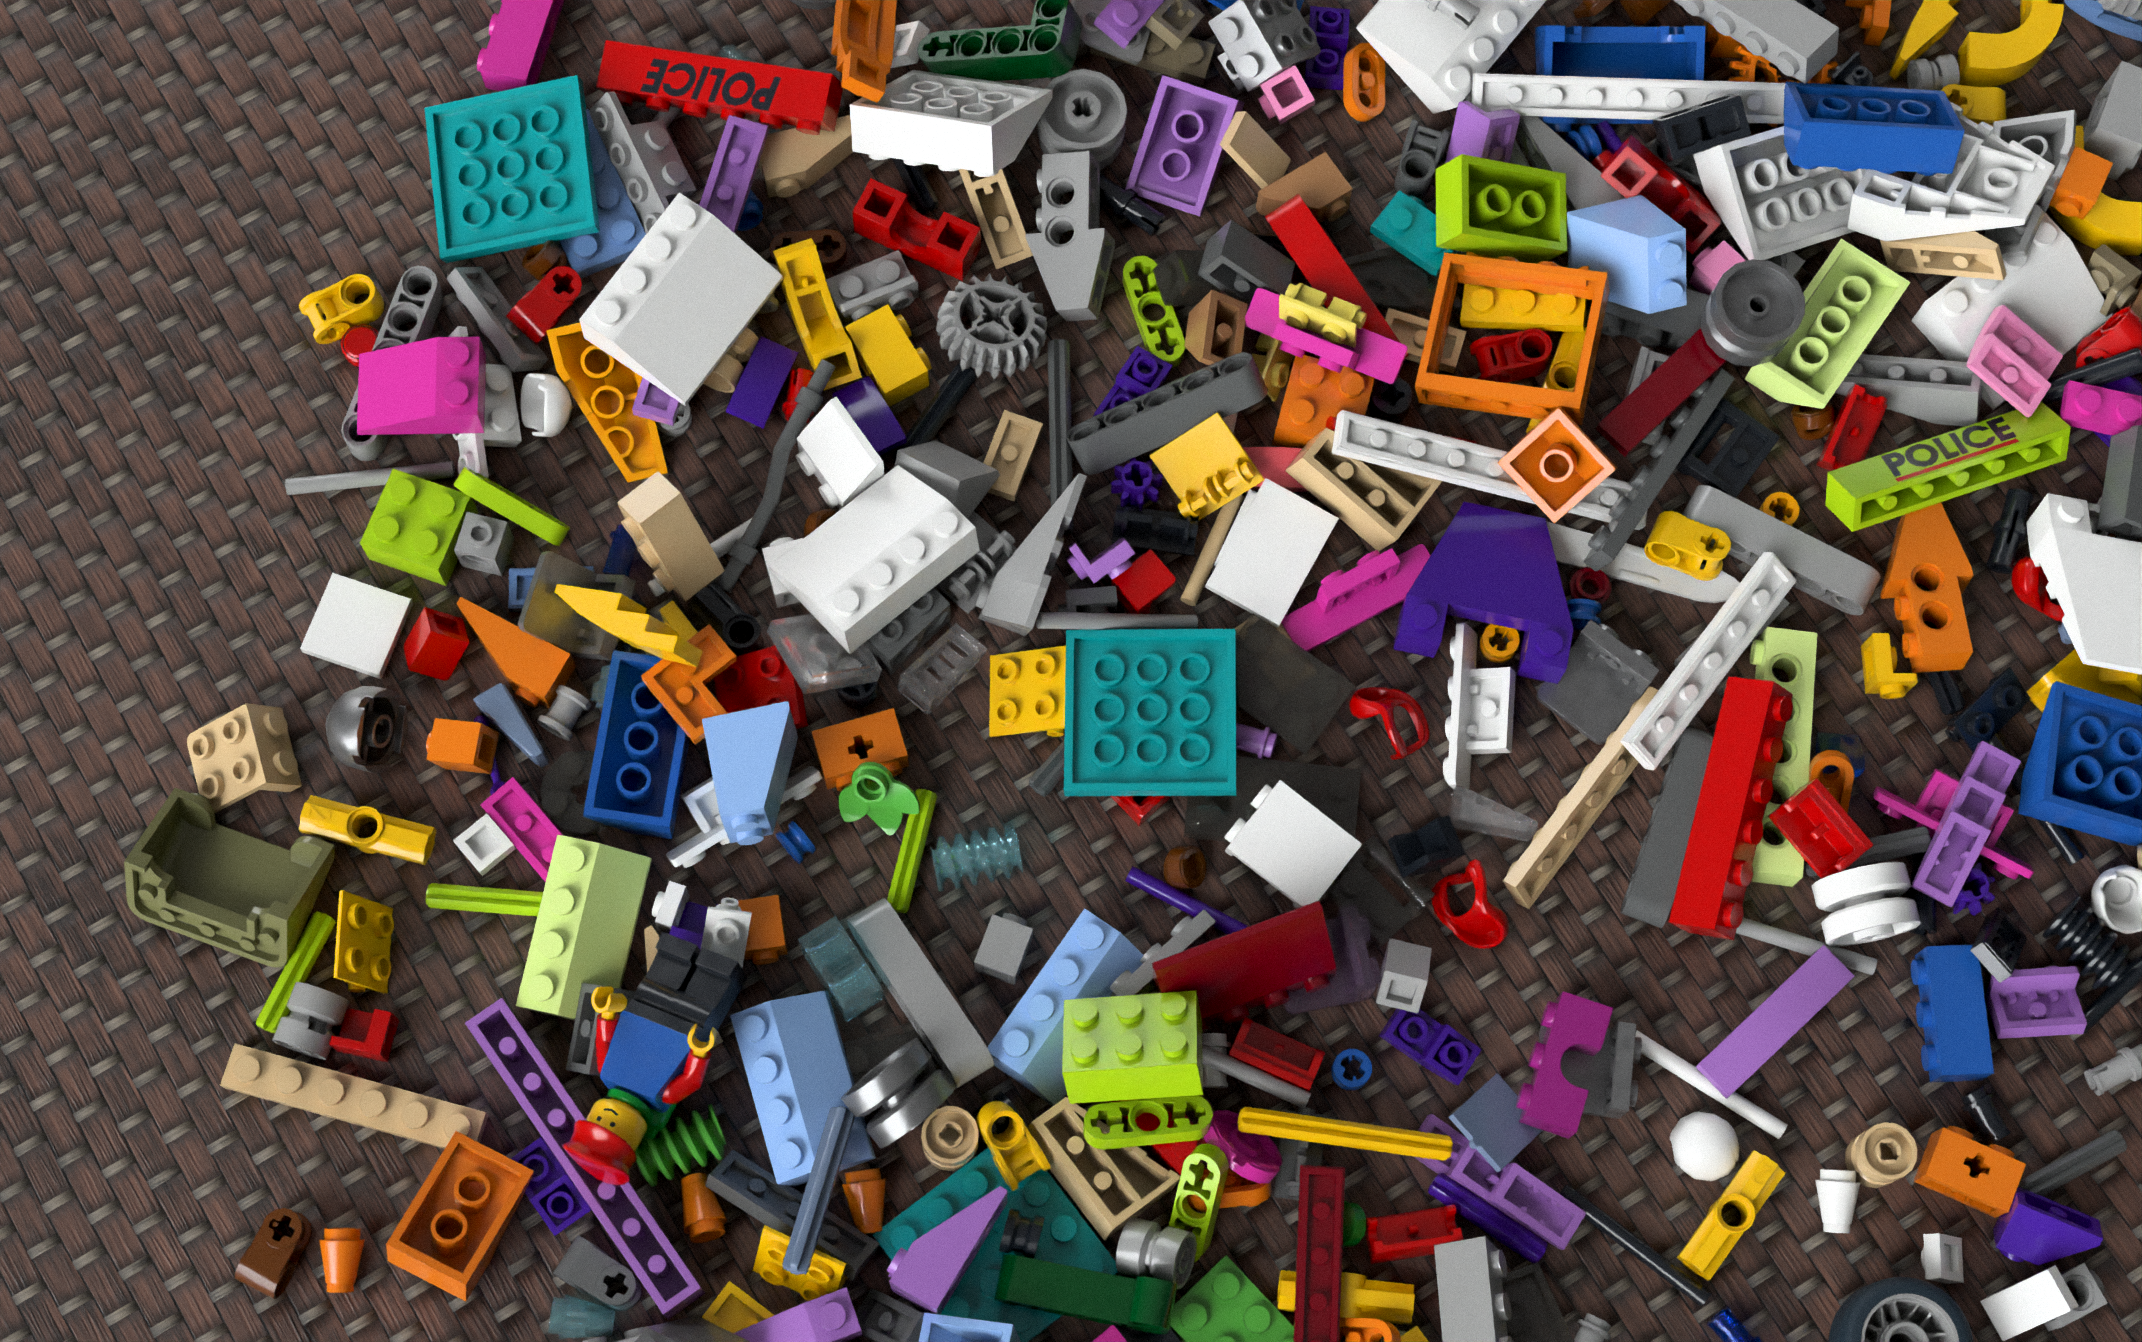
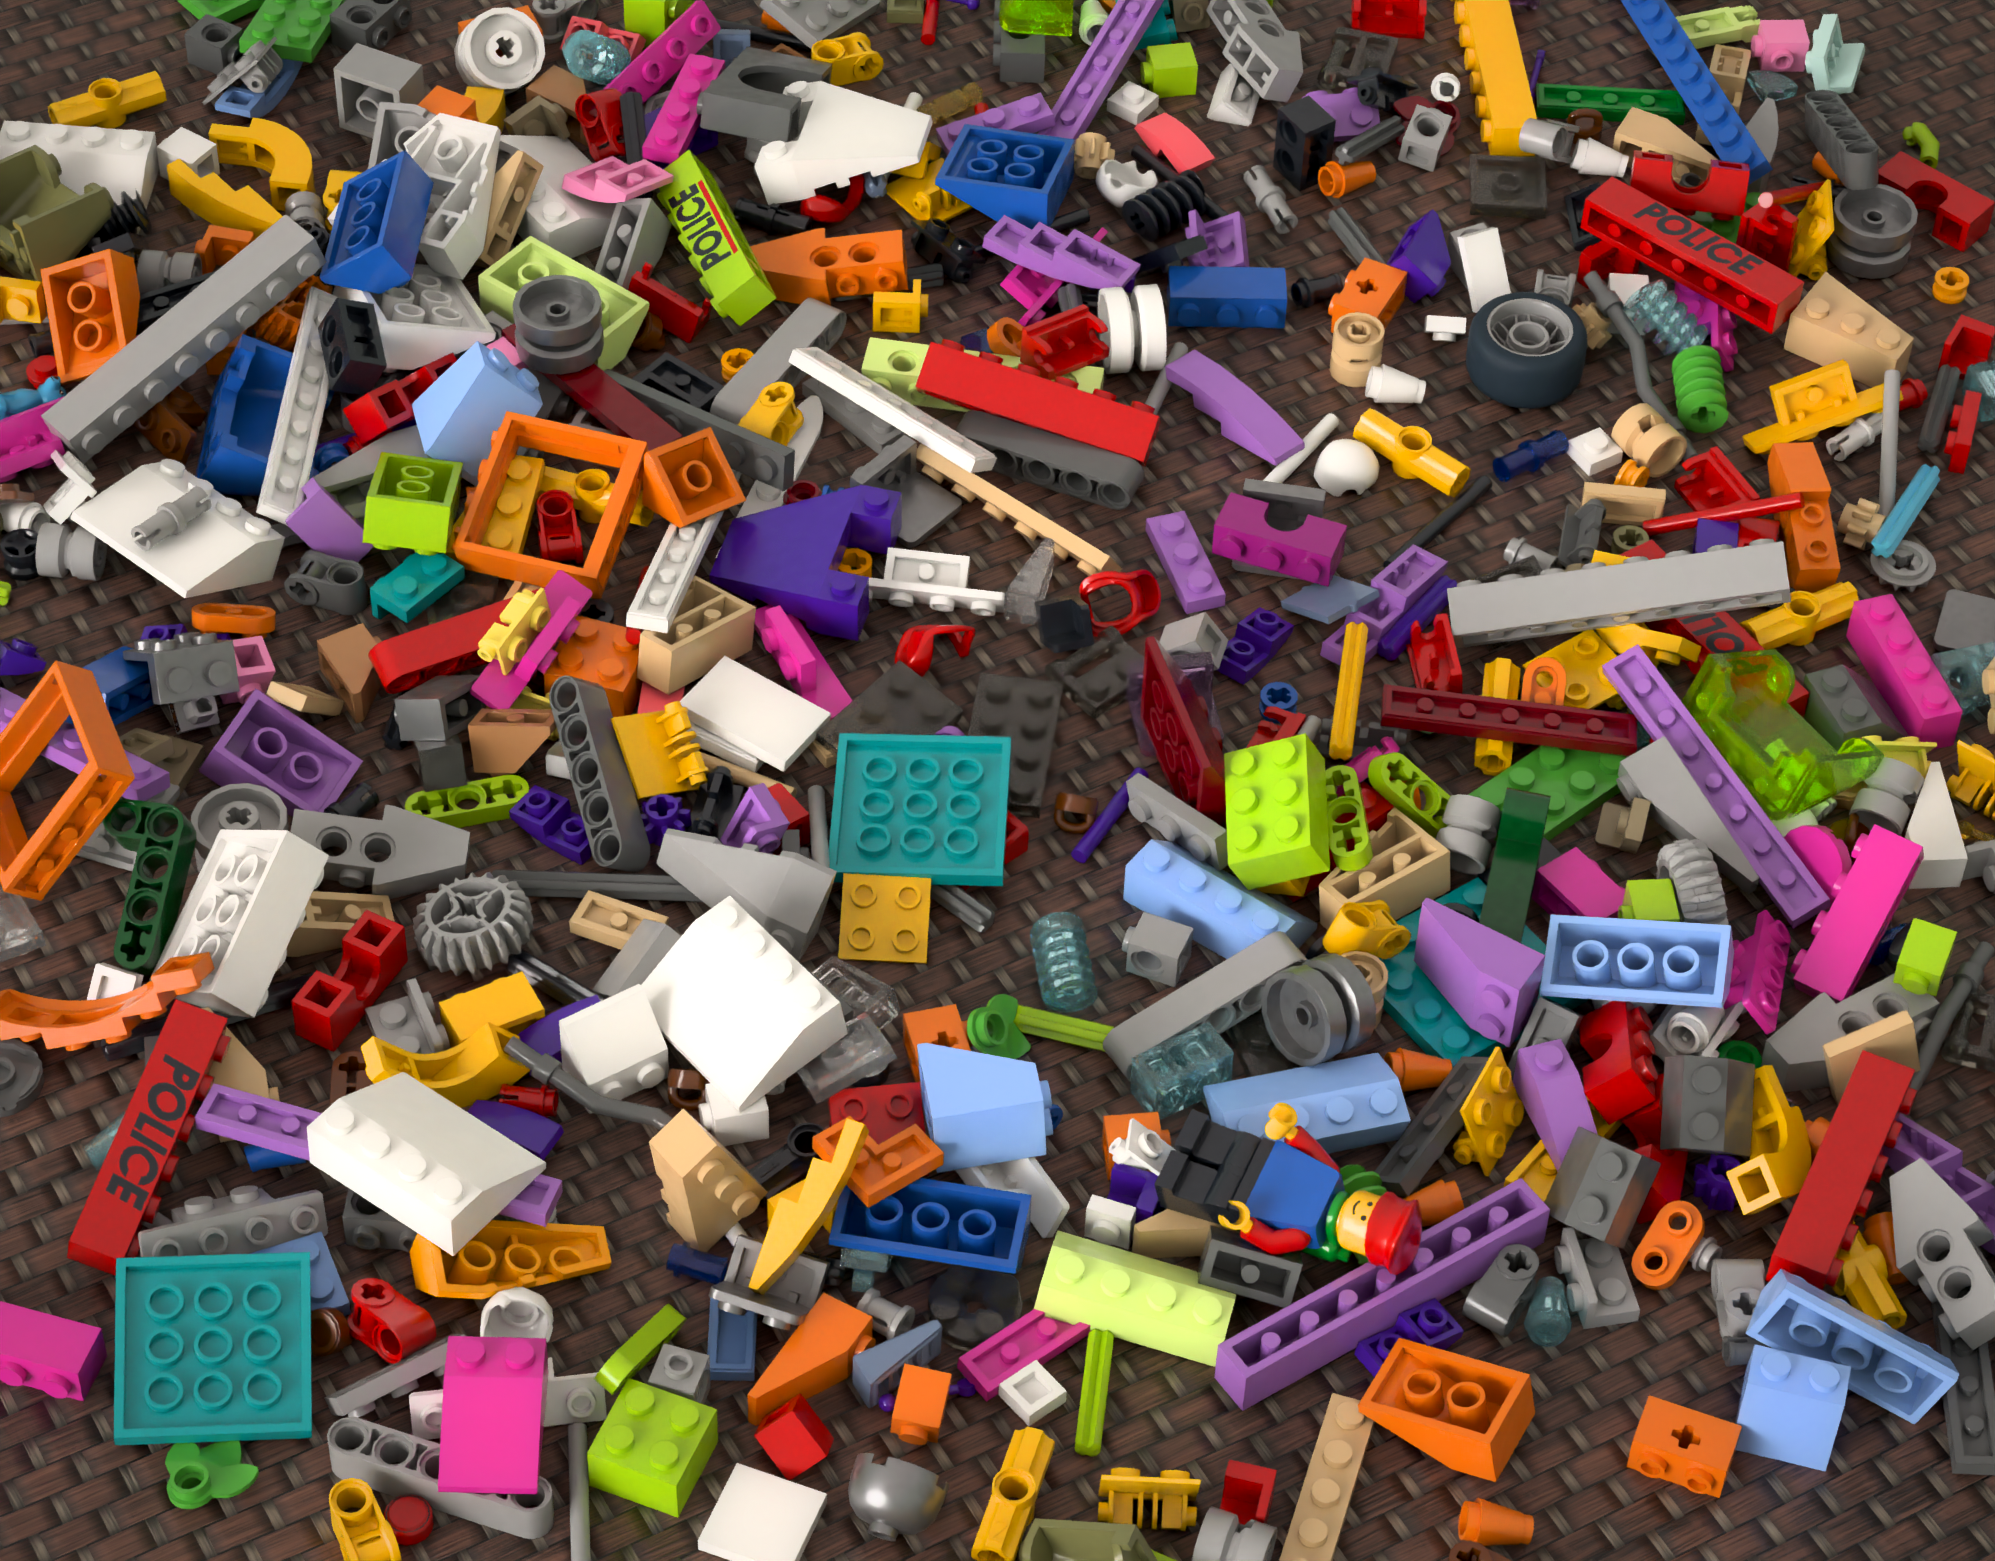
camera: 85 degrees left, 25 degrees down
sand blue axle [782,1106,855,1275] -> none
white panel [1224,780,1362,909] -> none
none -> bright green plate [165,1441,259,1509]
none -> medium lavender plate [1145,511,1226,614]

